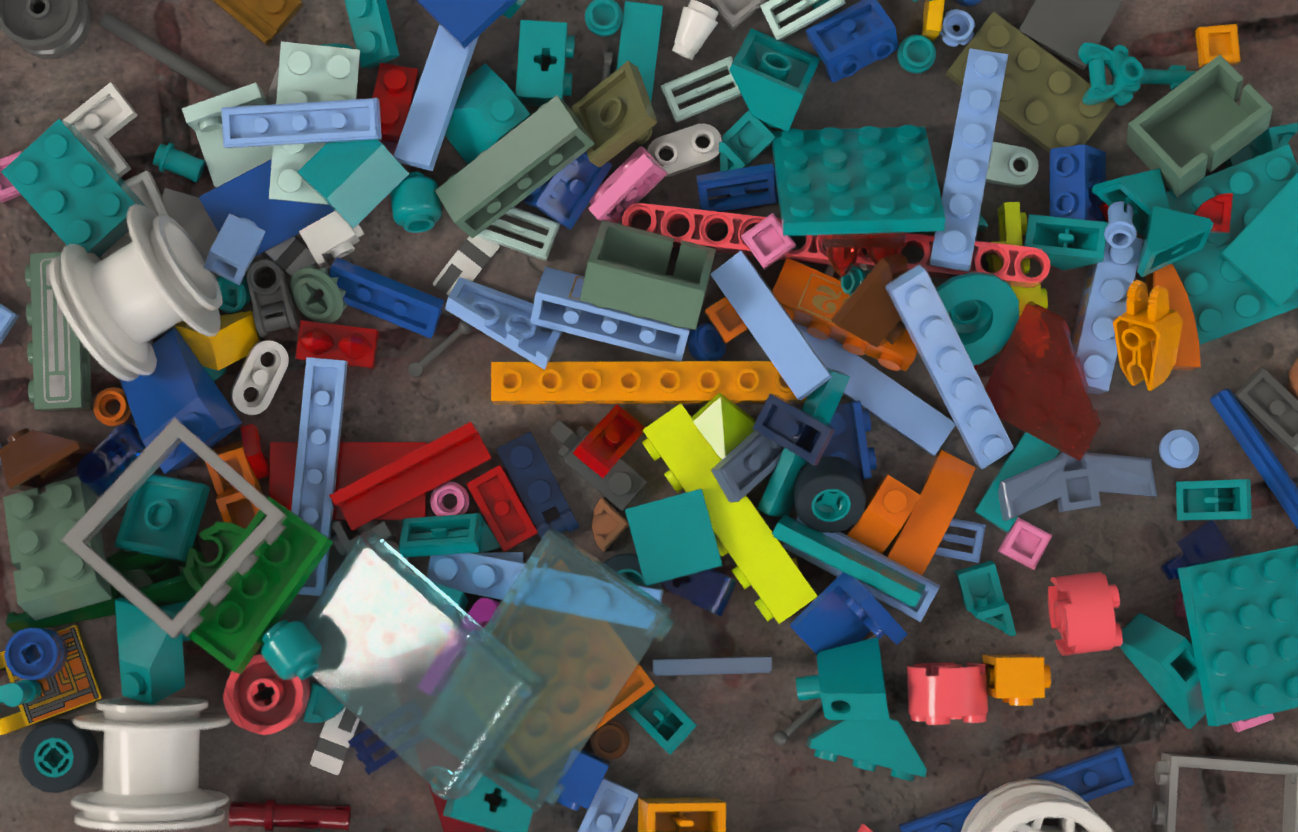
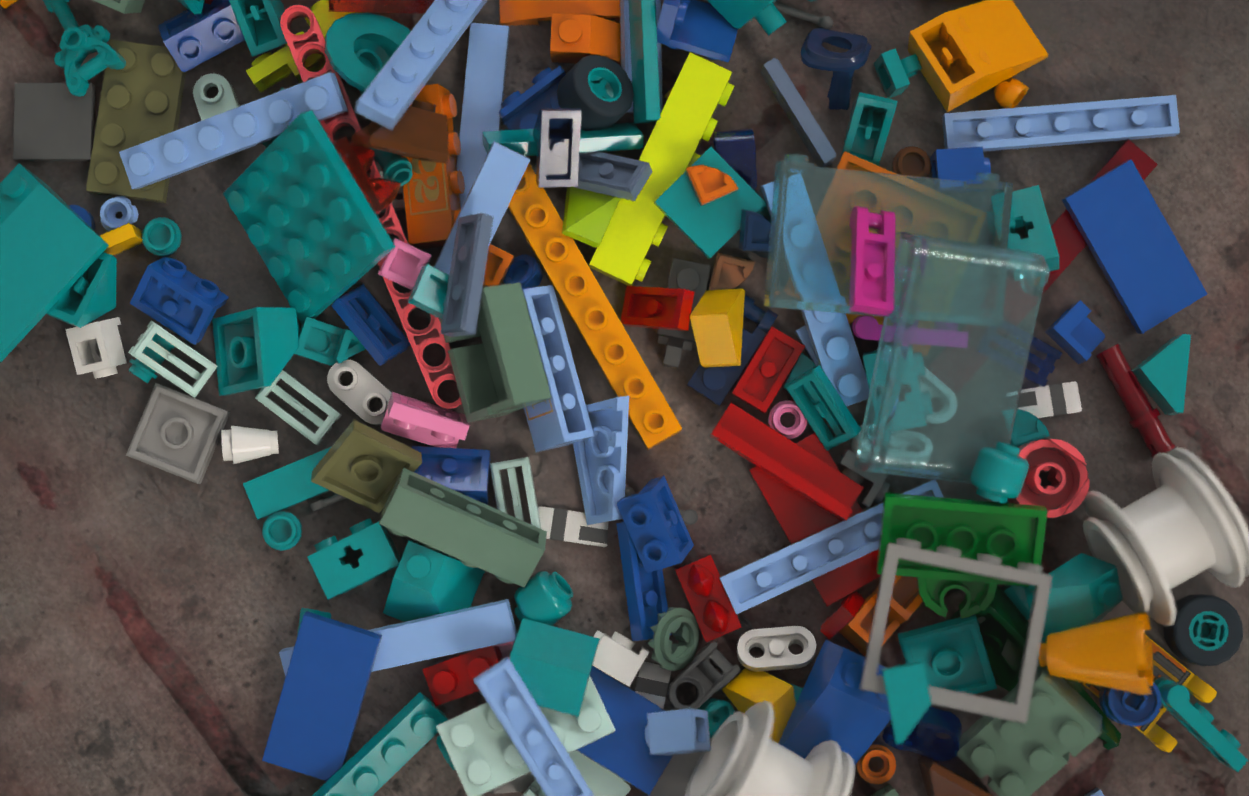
camera: 115 degrees left, 0 degrees up
none -> teal tile [408,264,449,319]
none -> sand blue tile [441,213,493,337]
none -> blue bracket [617,475,694,573]
none -> orange tile [685,165,738,206]
none -> yellow slope [690,288,745,367]
none -> dark blue tile [739,209,781,252]
none -> dark blue piece [801,28,872,110]
none -> dark pink plate [849,206,896,317]
none -> teal tile [873,48,922,99]
none -> teal slope [882,661,931,744]
none -> light orange cone [1039,612,1153,695]
none -> blue panel [1045,300,1105,364]

